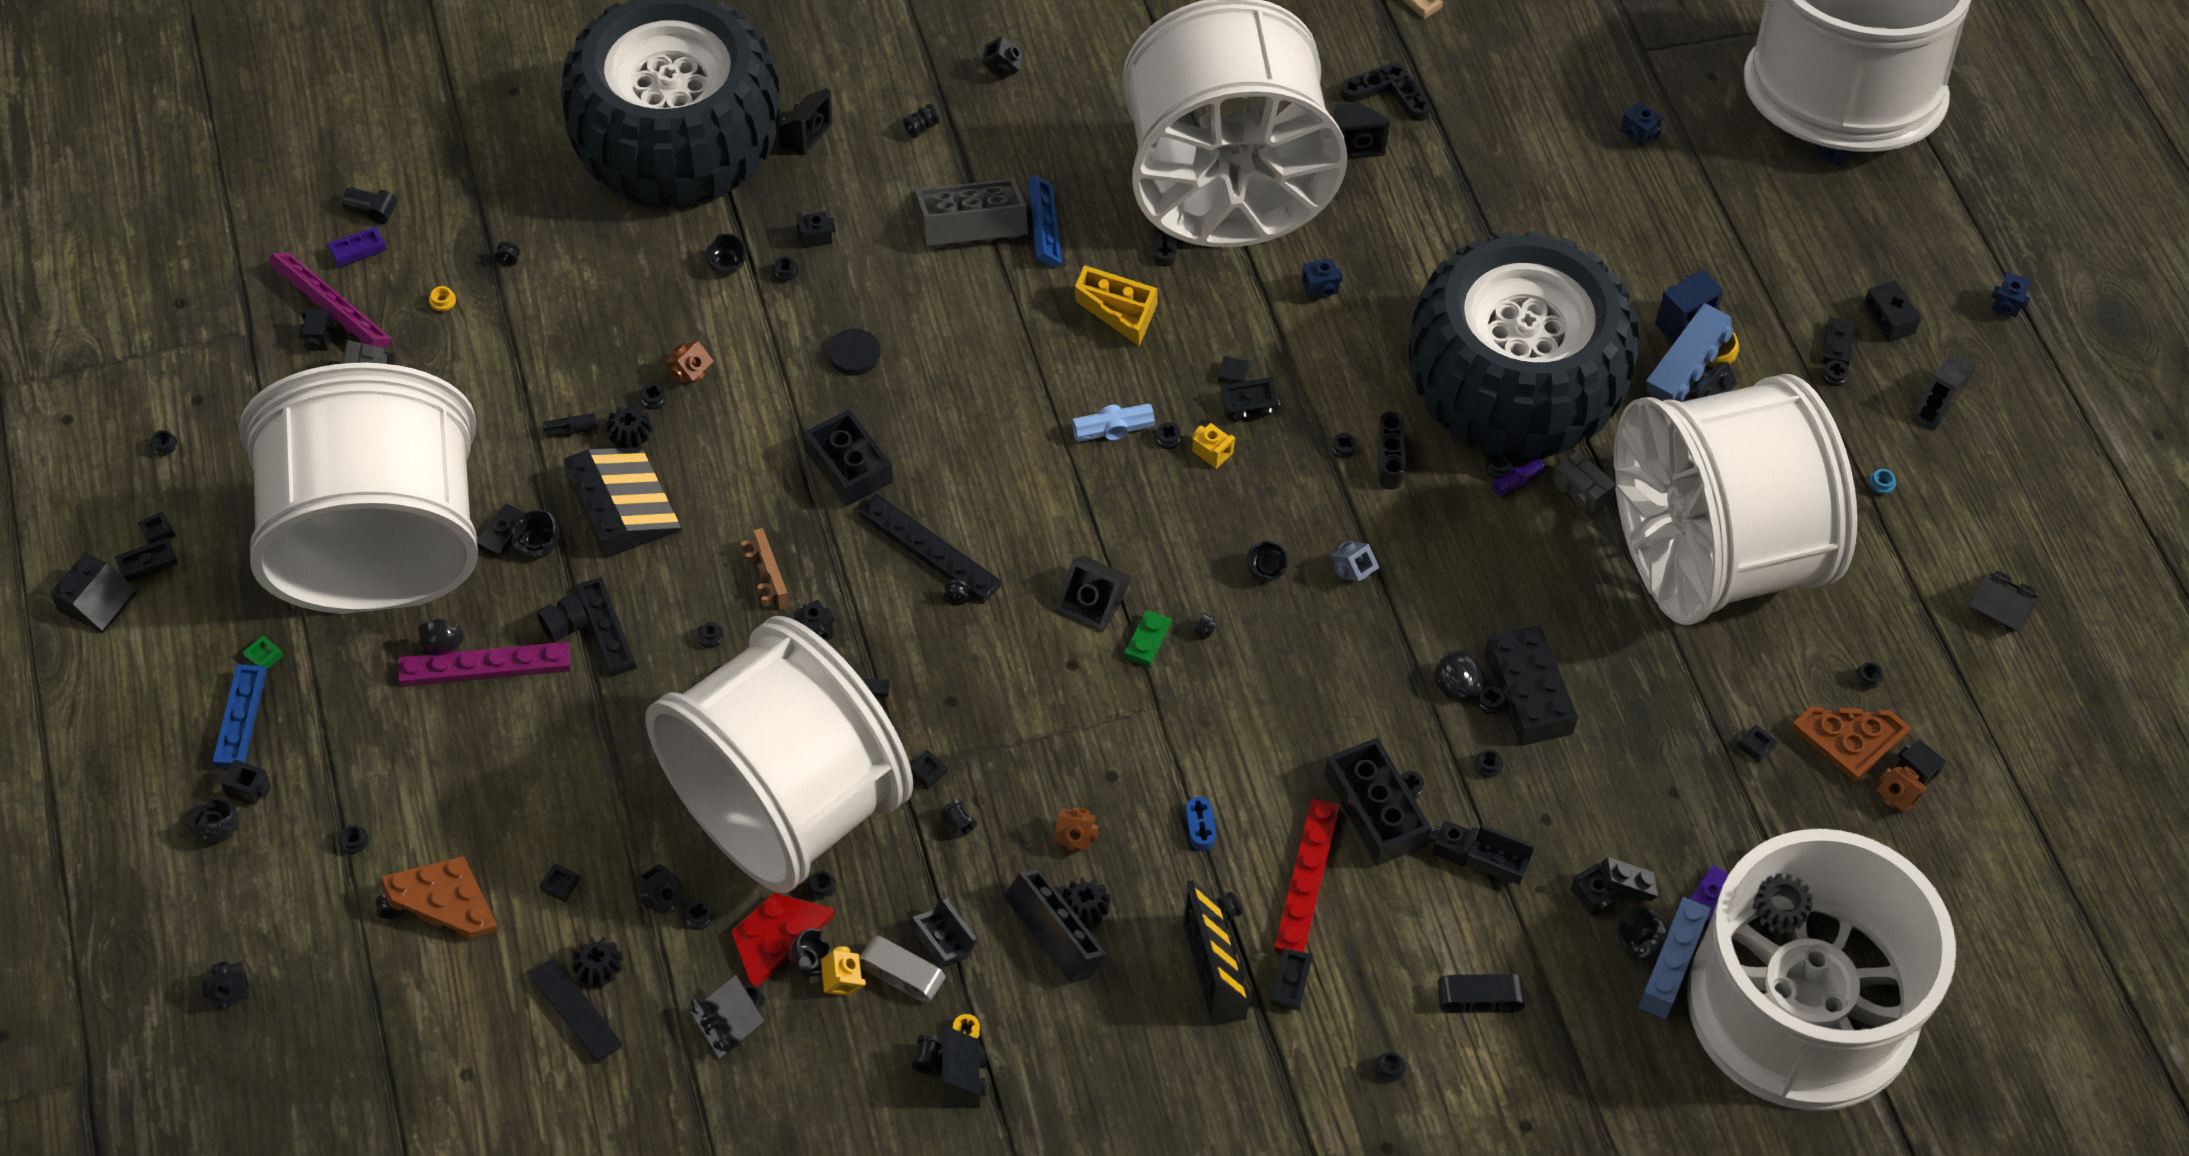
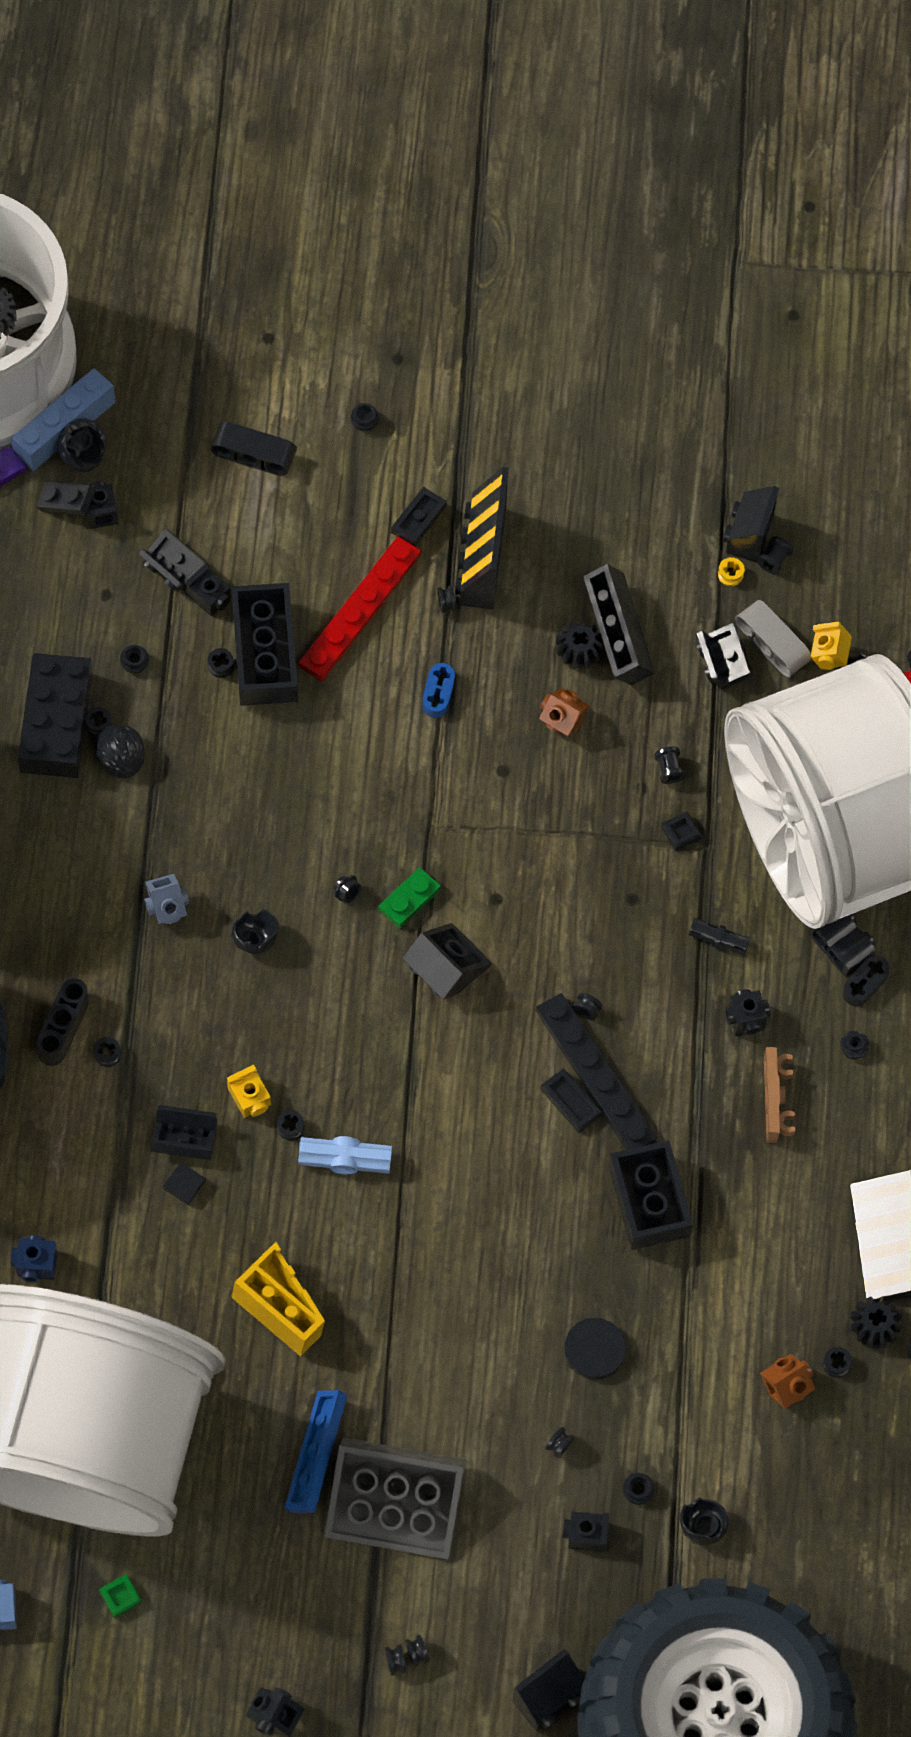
camera: 160 degrees left, 10 degrees up
none -> black tile [540,1068,602,1133]
none -> black bush [545,1427,575,1458]

